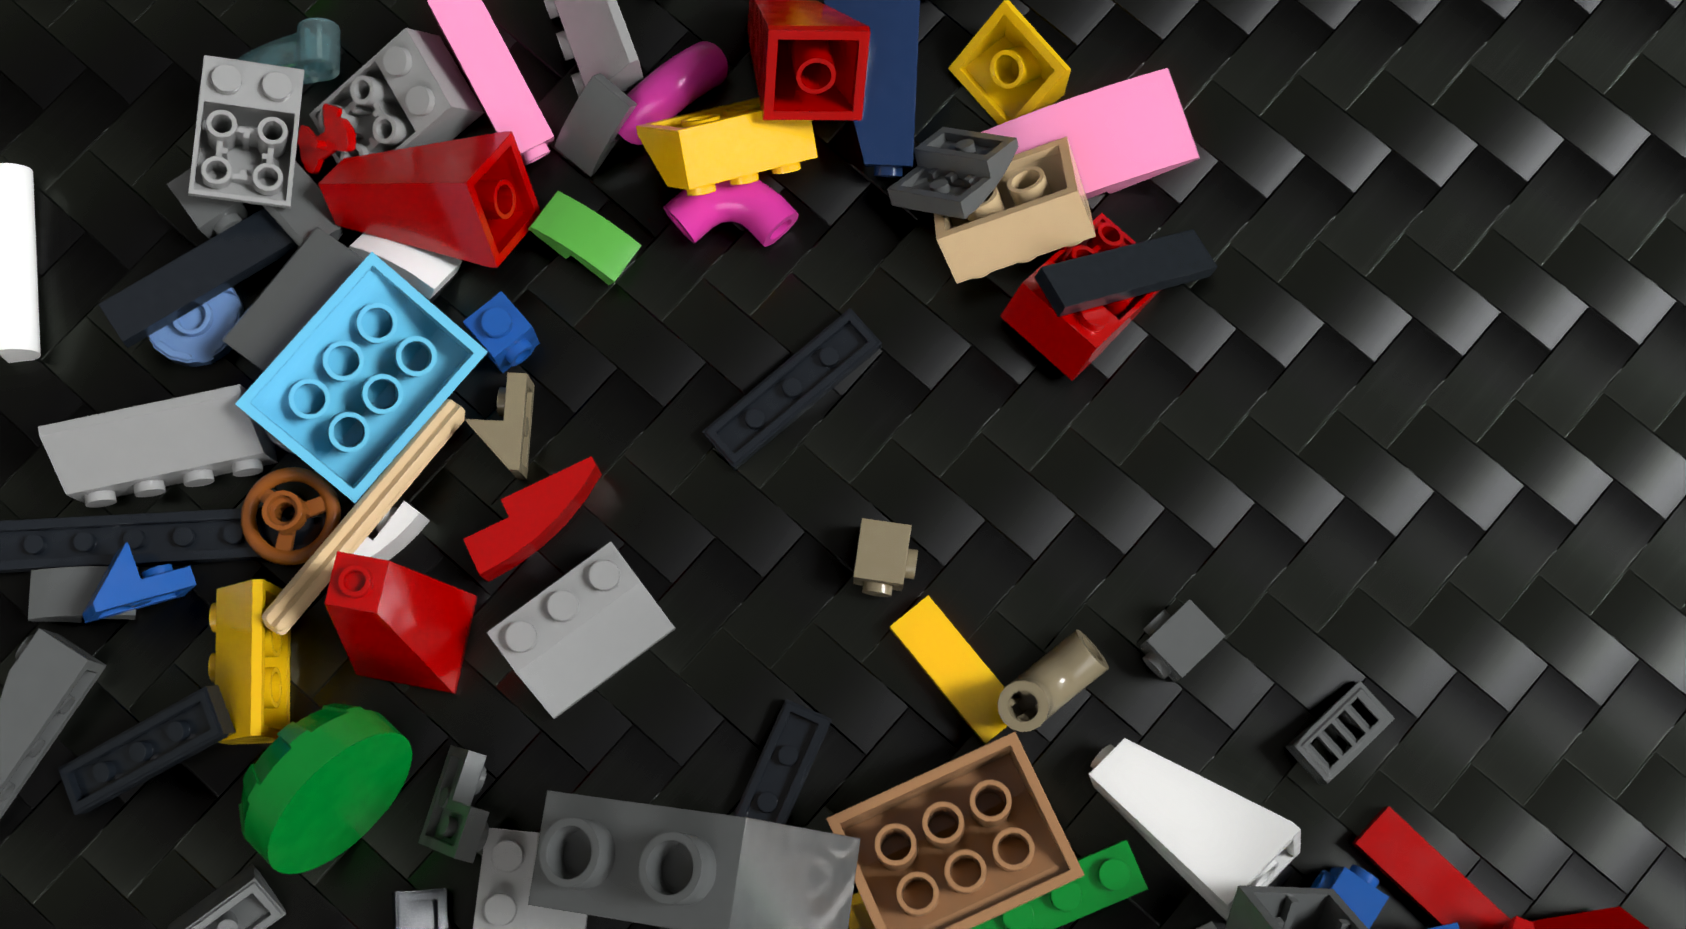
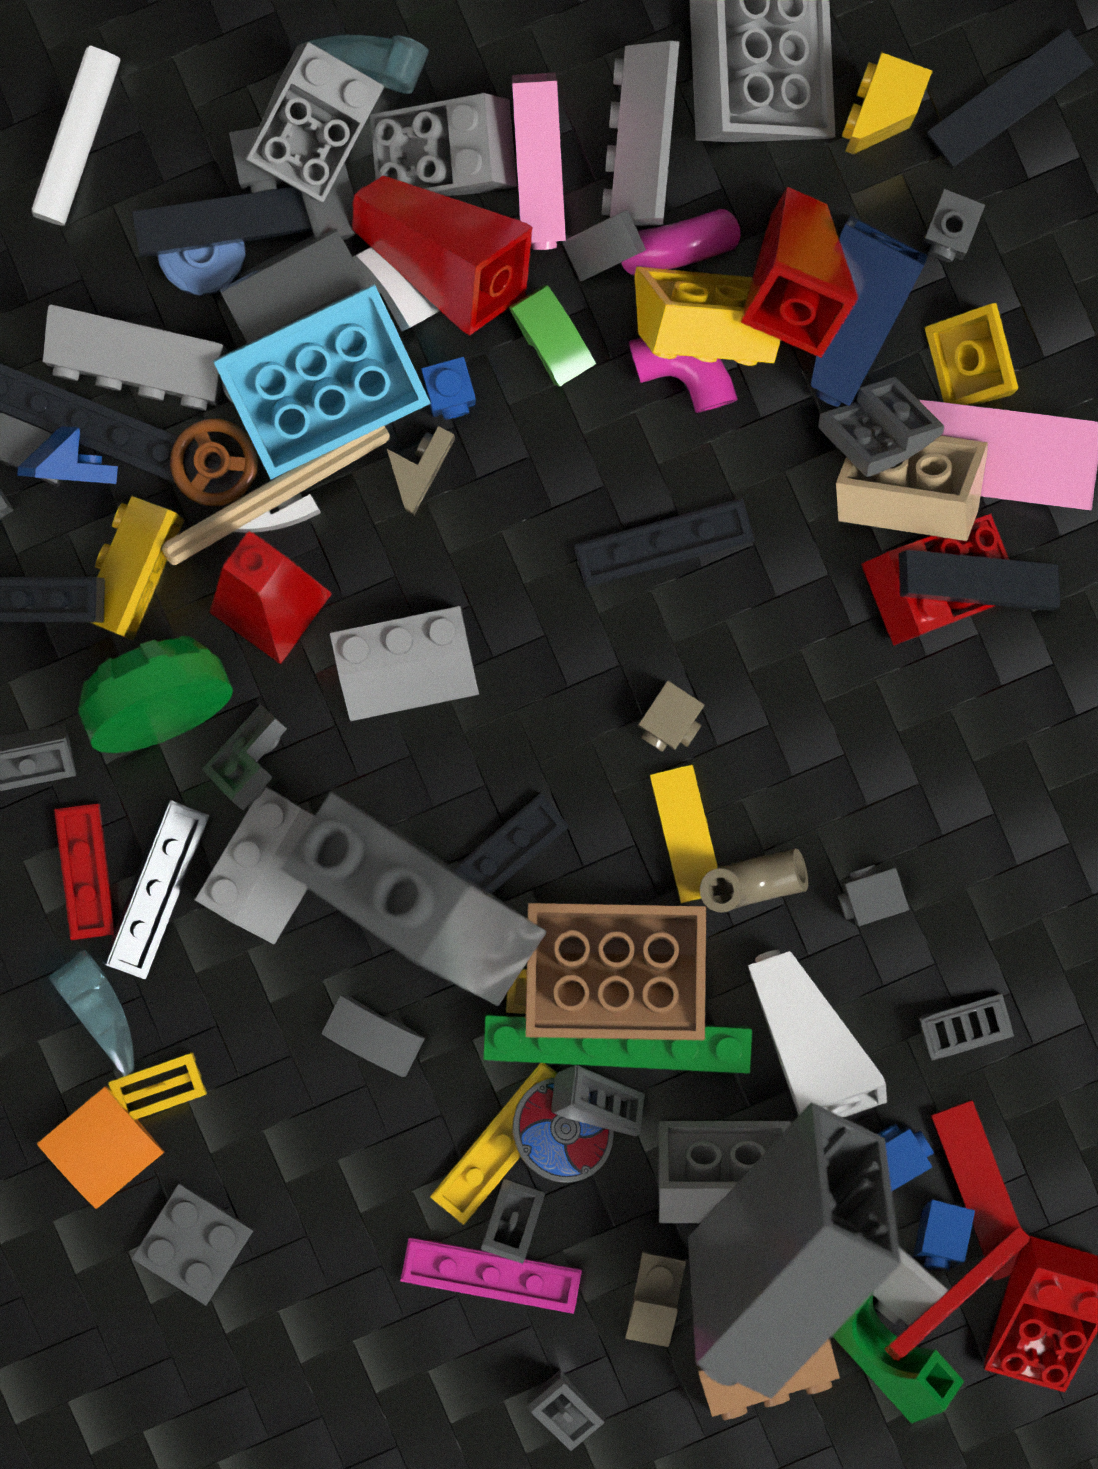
camera: 30 degrees right, 10 degrees up
red piece [297,103,356,174] -> none
red slope [463,456,602,582] -> none

